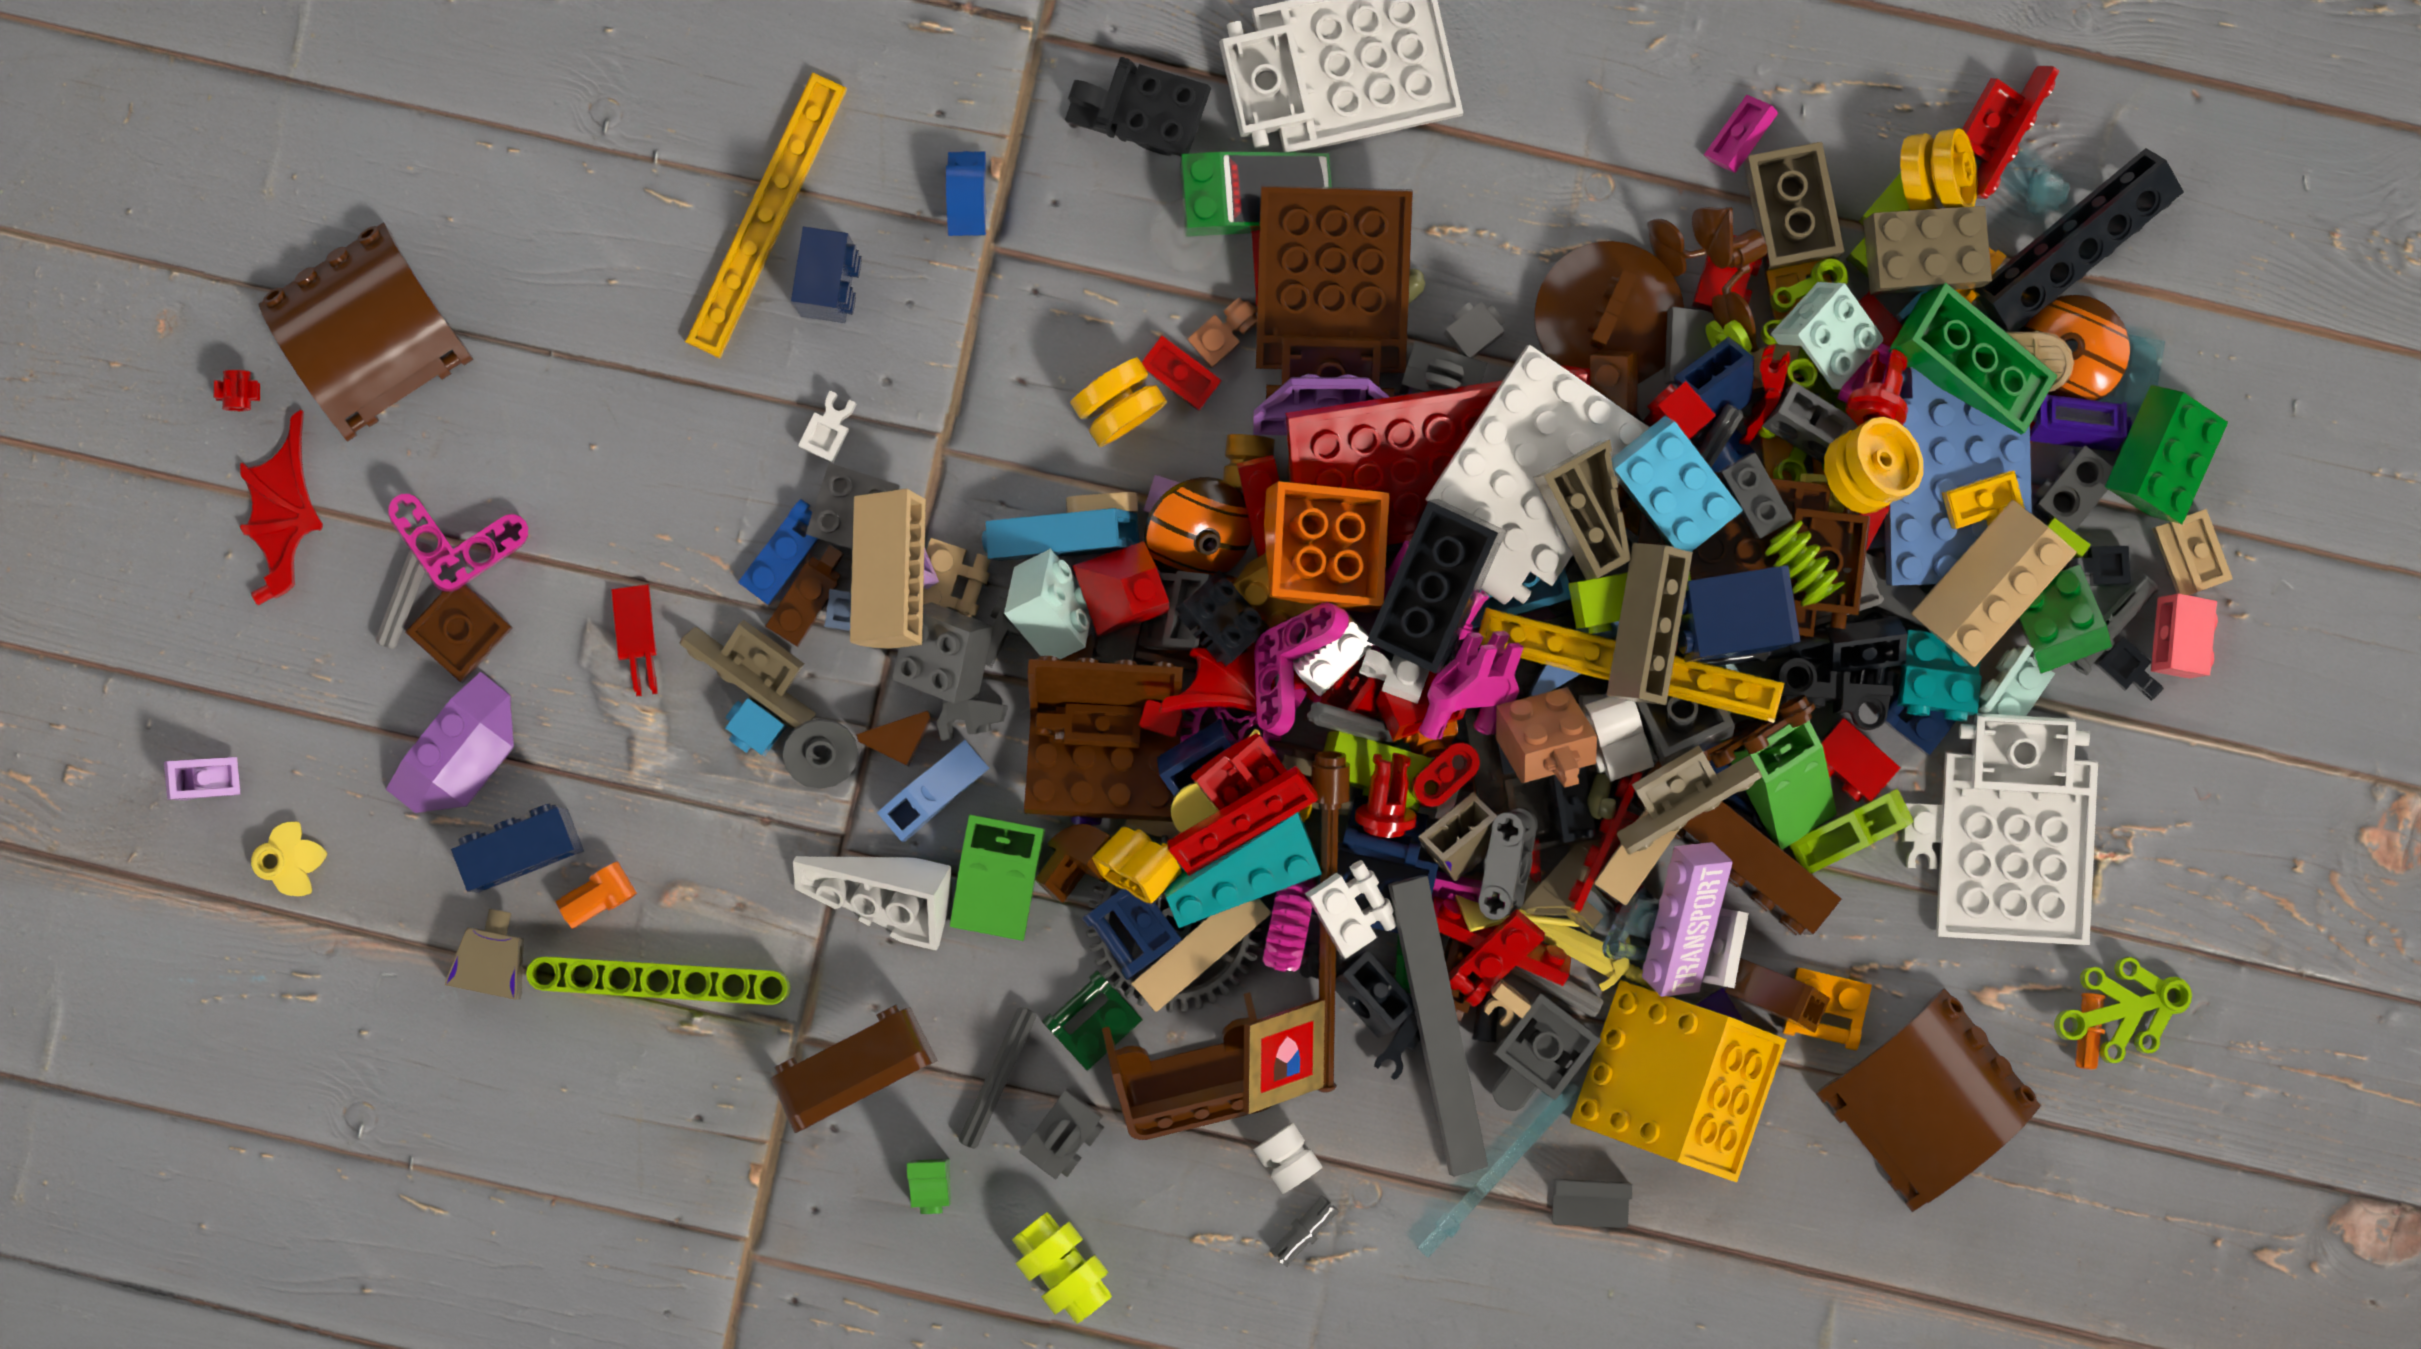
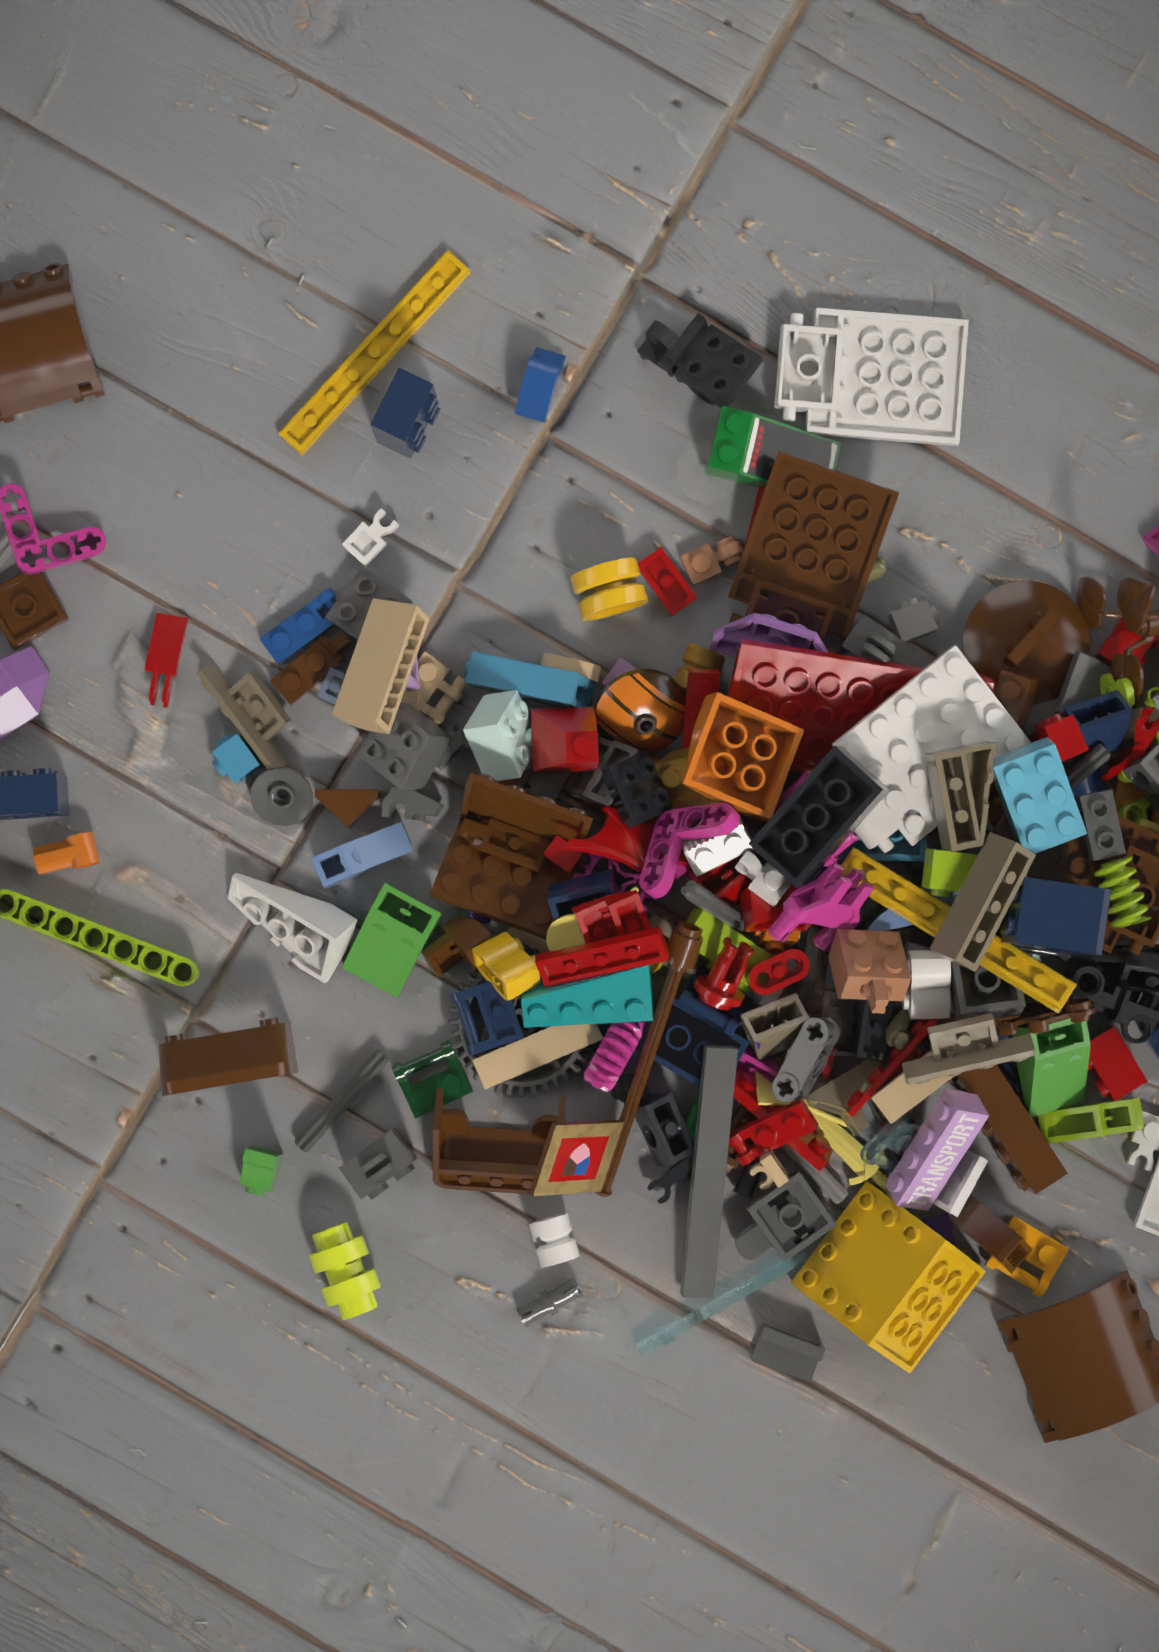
camera: 20 degrees right, 0 degrees up
white plate [1305,860,1397,959] -> none

